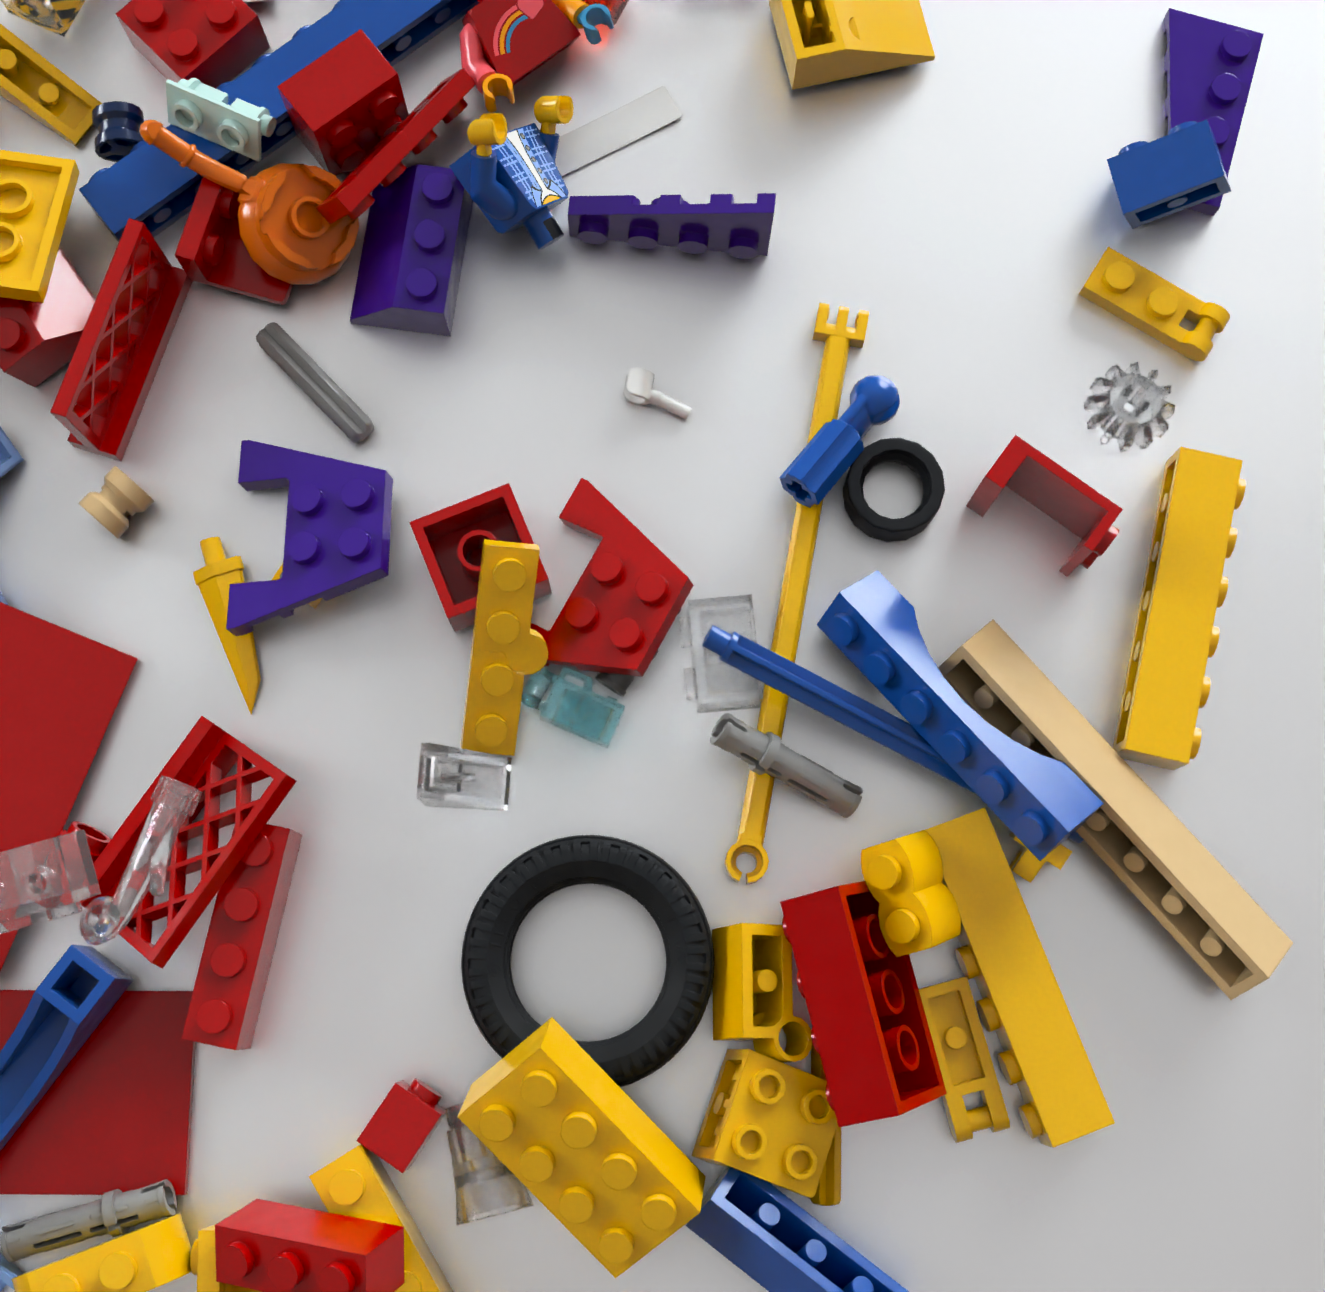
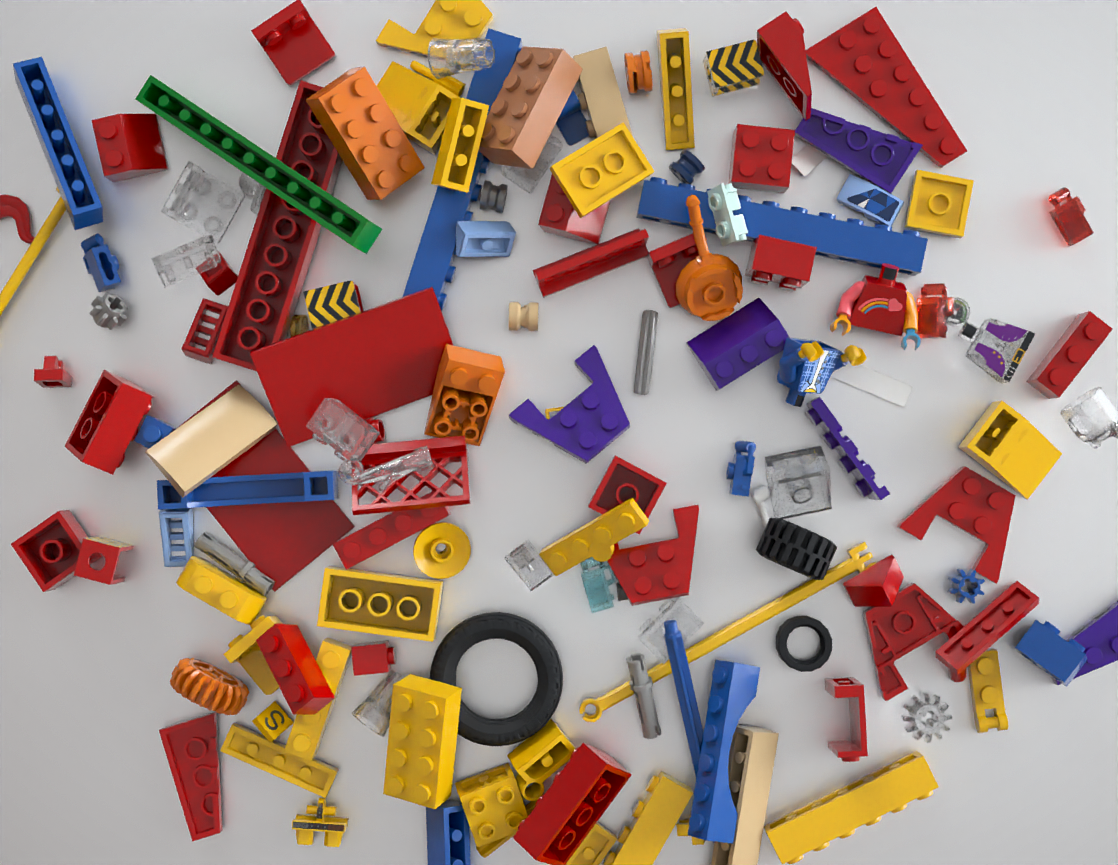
camera: 55 degrees right, 10 degrees up
yellow bar [193,537,261,715] -> none
red hinge [316,68,476,224] -> none
blue piece [779,375,900,508] -> none
yellow brick [861,830,961,957] -> none
none -> yellow brick [317,566,443,642]
none -> yellow dish [413,522,471,579]
none -> orange slope [424,344,505,446]
none -> blue piece [726,441,756,497]
none -> black tyre [756,518,837,580]
none -> clear slope [764,446,832,519]
none -> red slope [843,554,904,607]
none -> red wing [863,583,964,701]
none -> red wing [897,466,1016,584]
none -> red piece [935,581,1039,682]
none -> blue gear [947,569,985,604]

